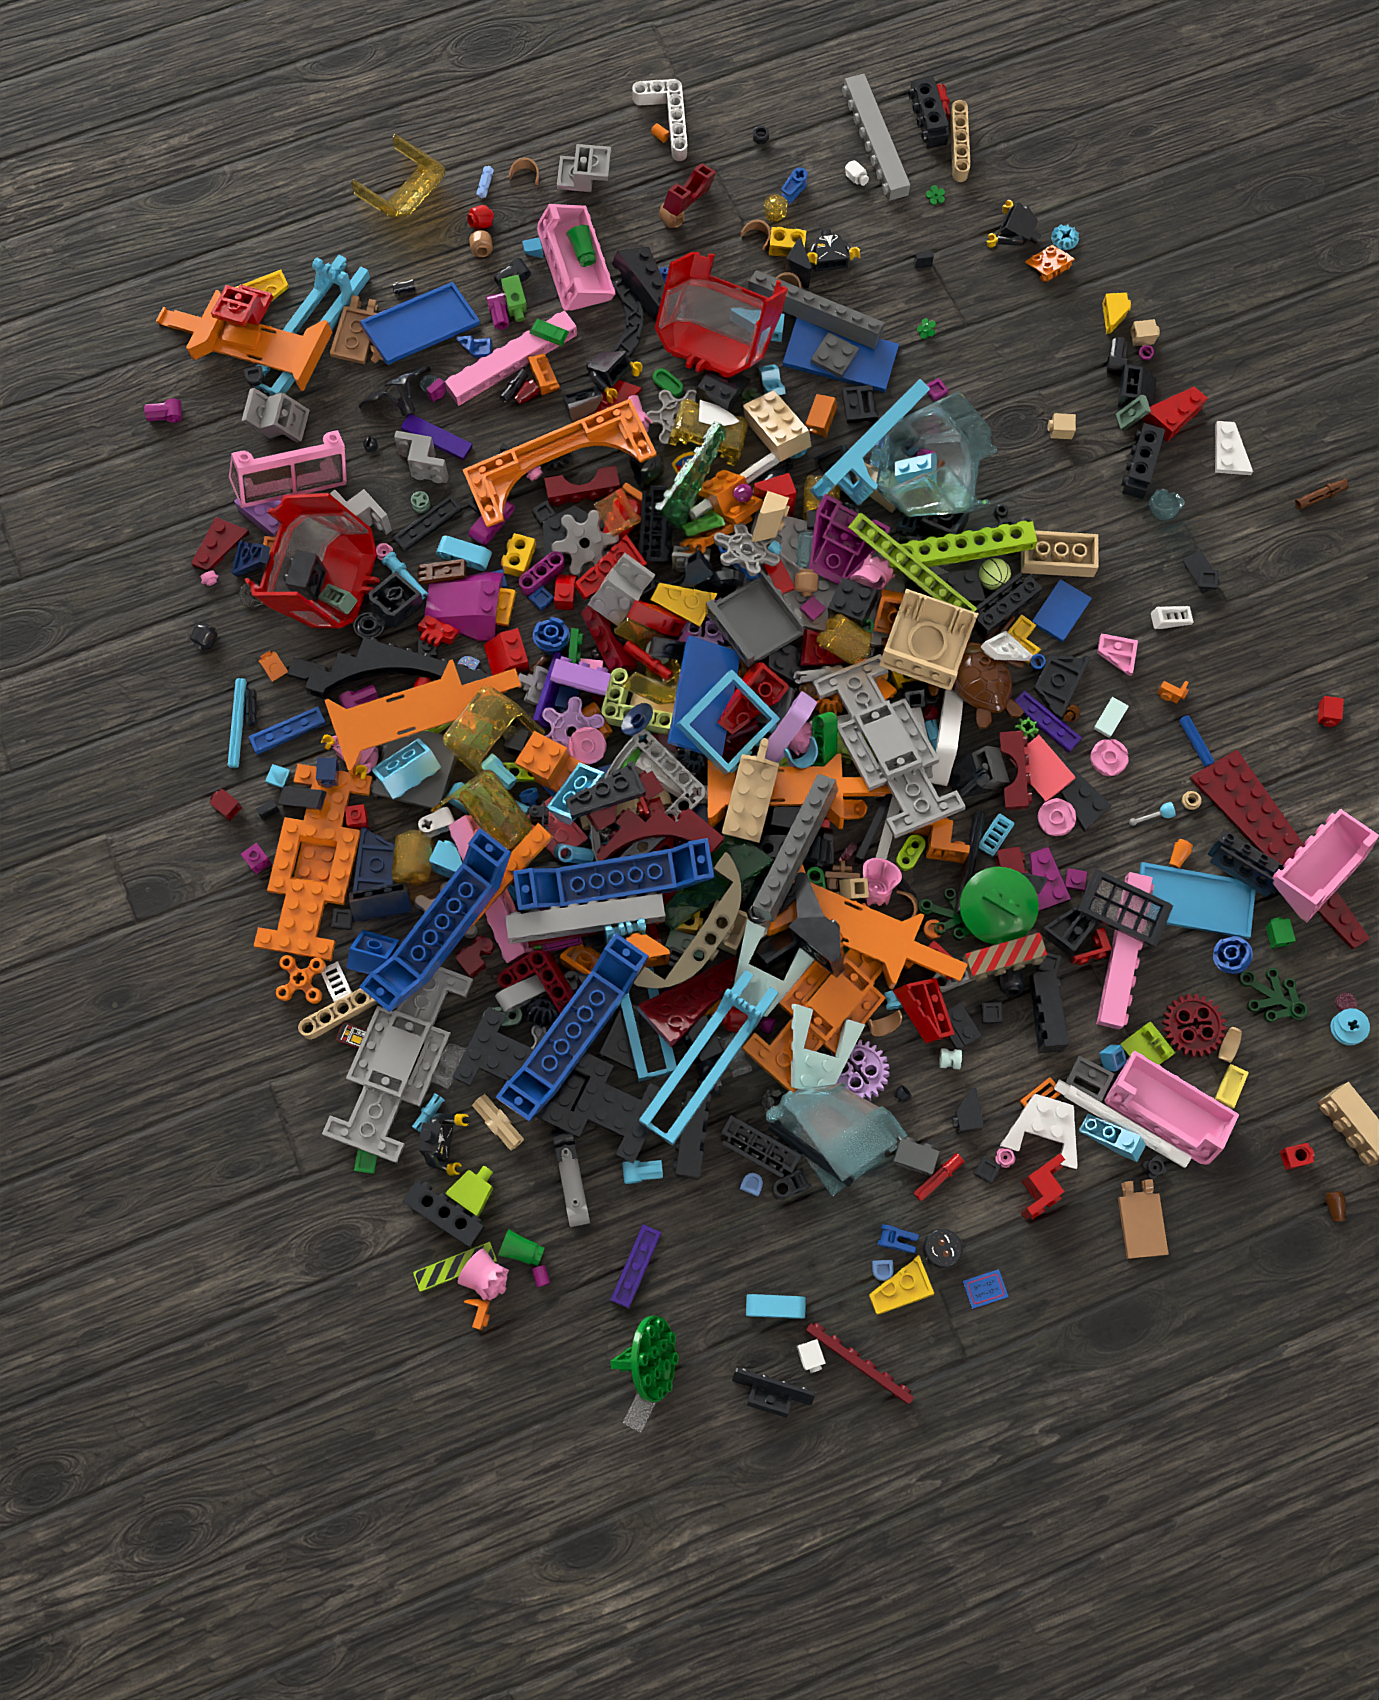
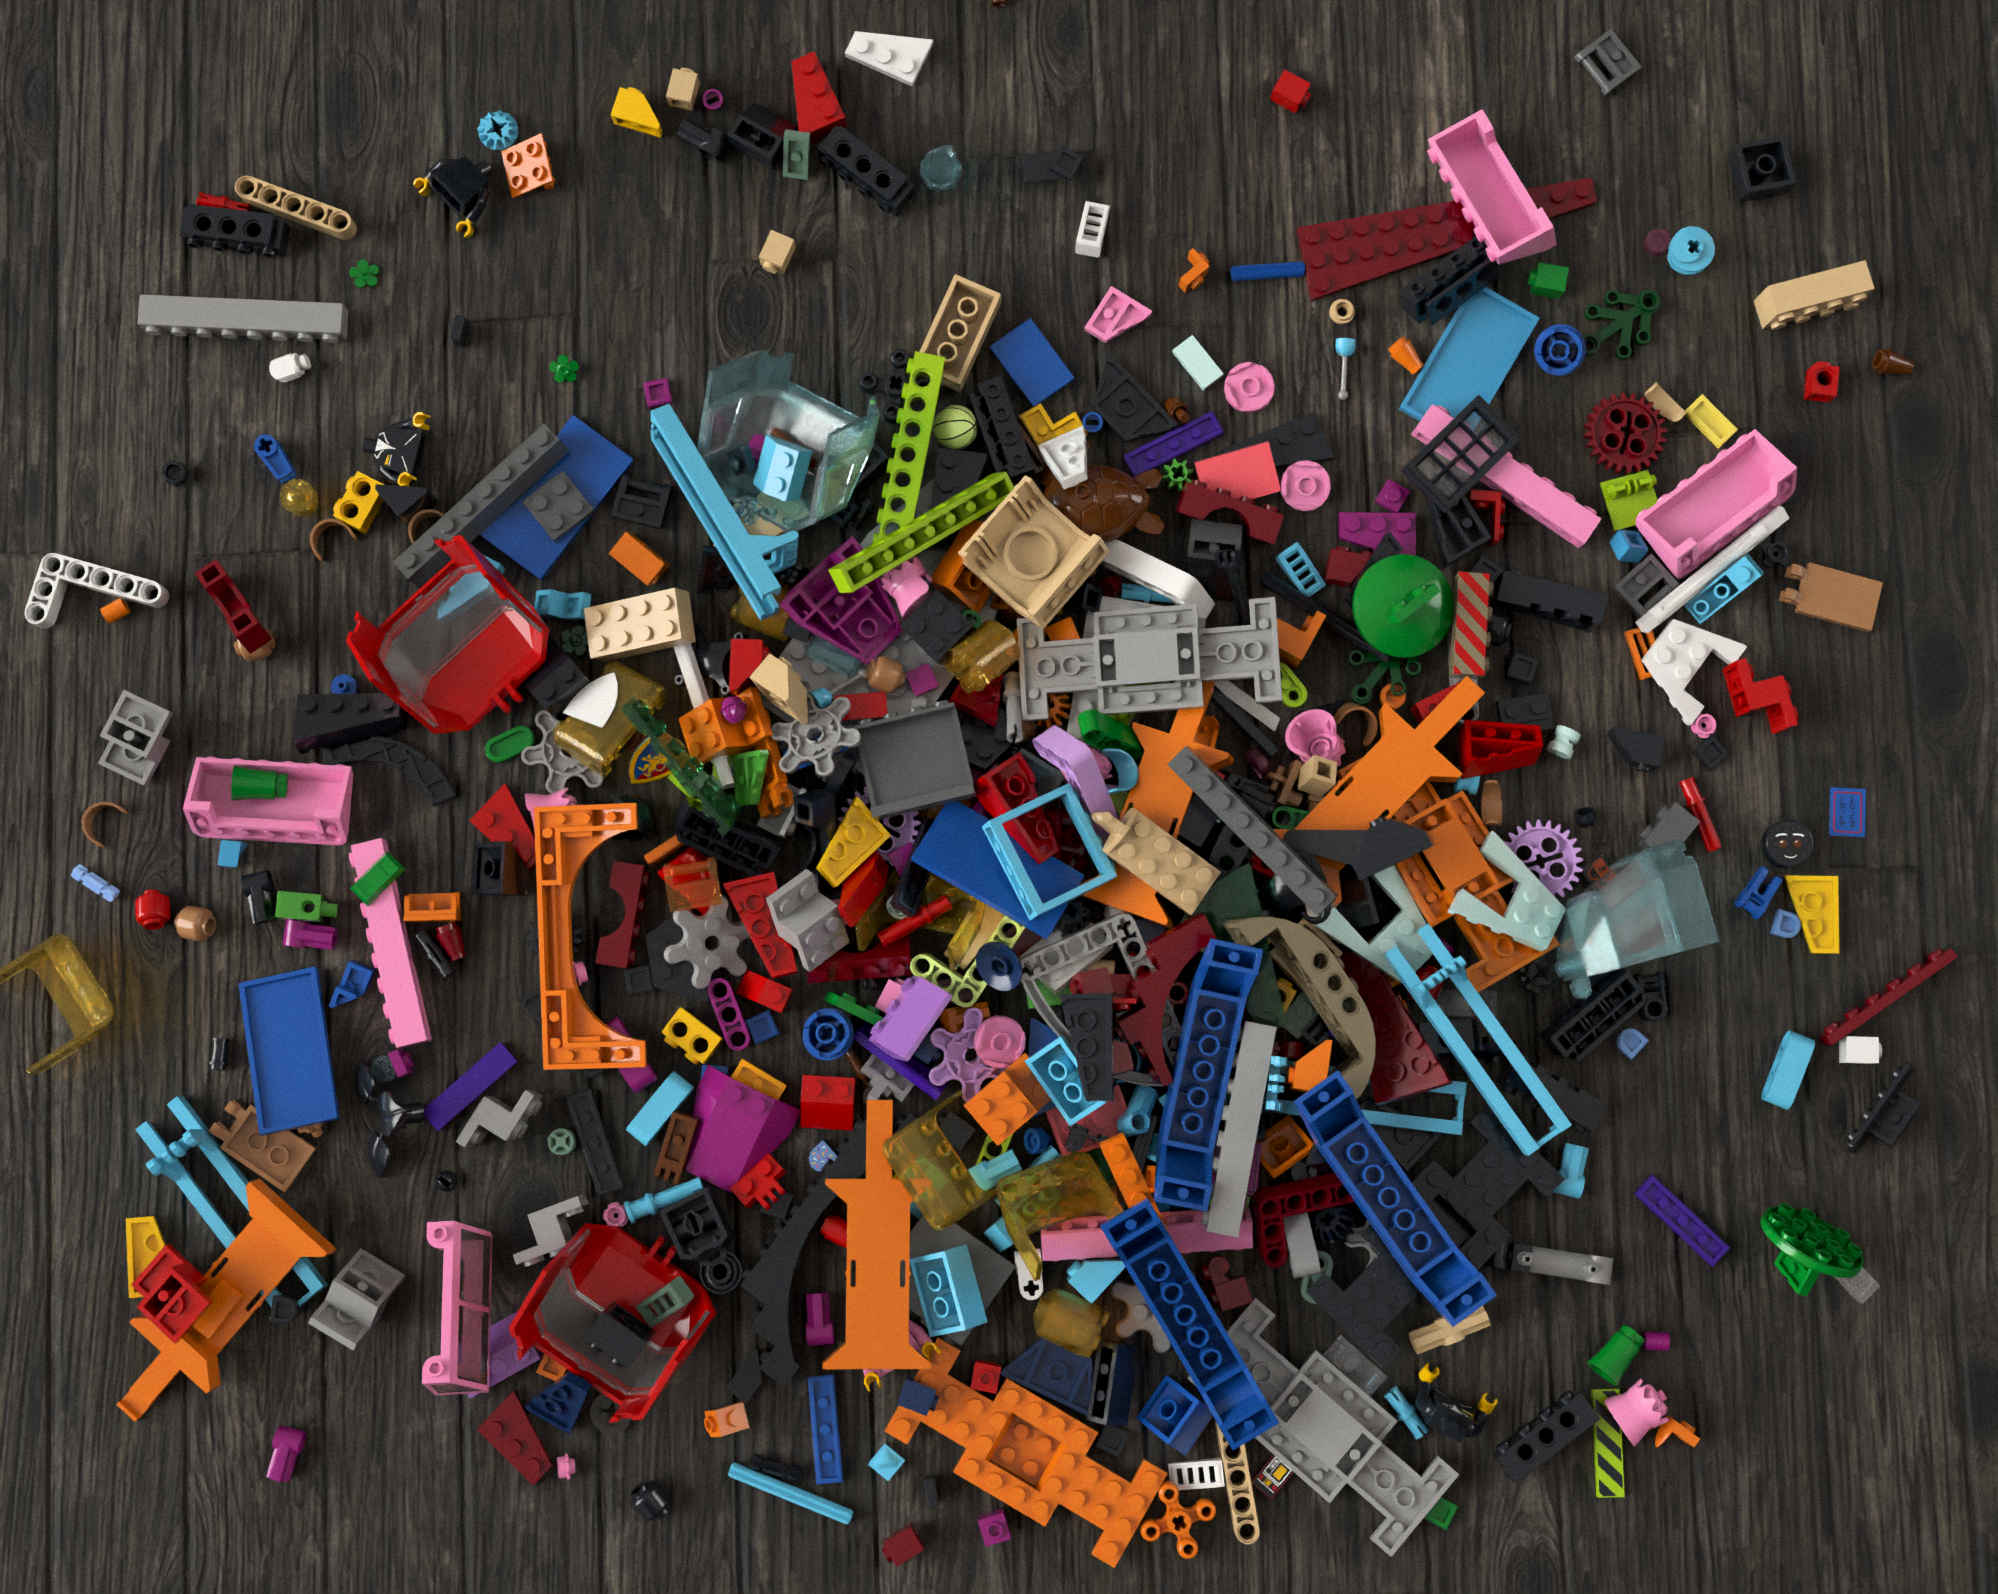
camera: 70 degrees left, 10 degrees up
black tile [278,786,327,810] -> none
lime torso [445,1165,493,1218] -> none
black torso [586,351,643,403] -> none

